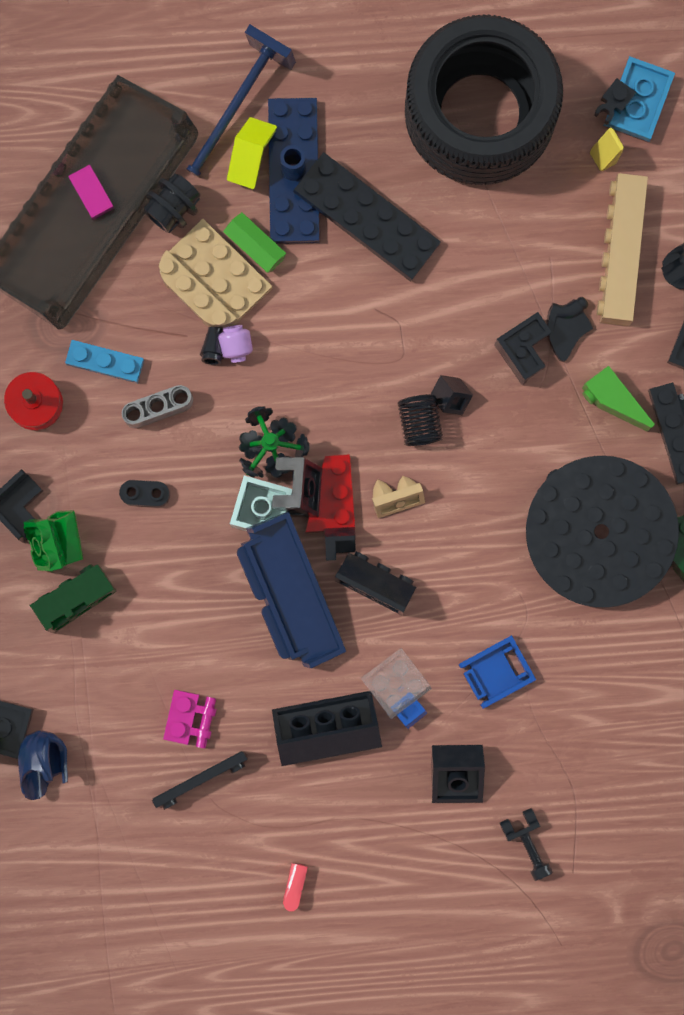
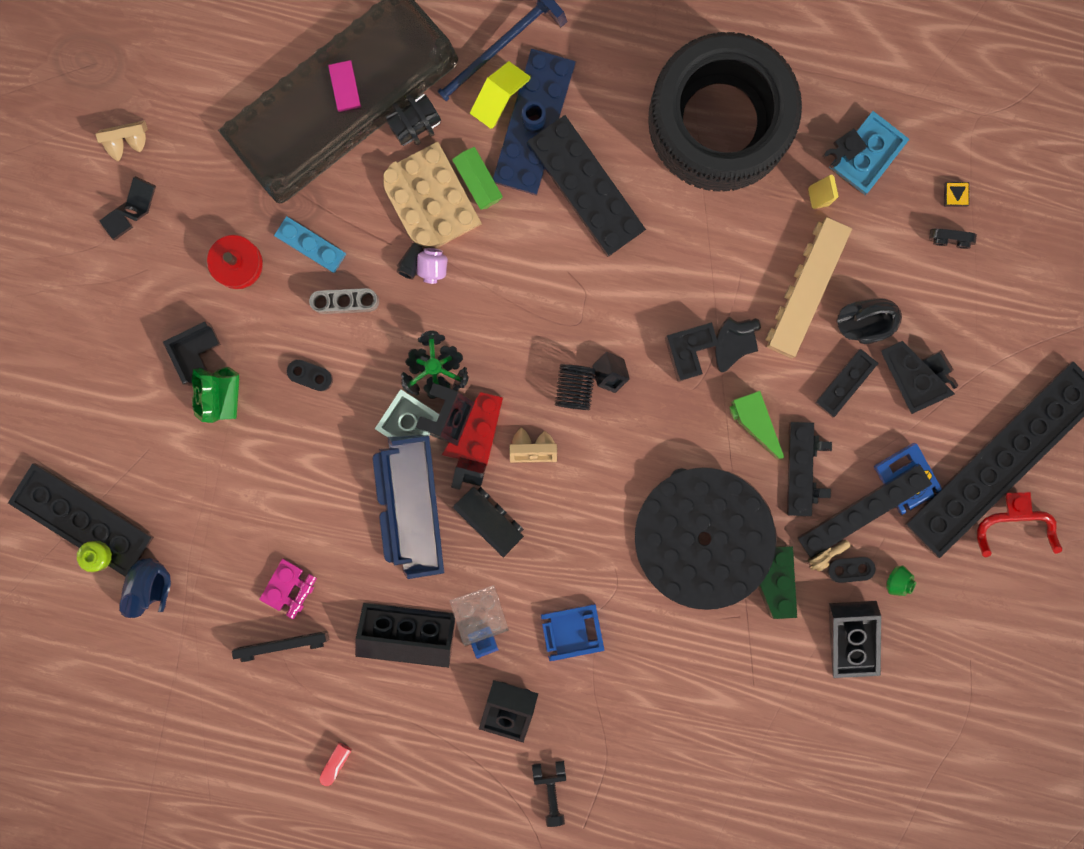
camera: 20 degrees right, 5 degrees up
dark green wedge [30,564,117,633] -> none

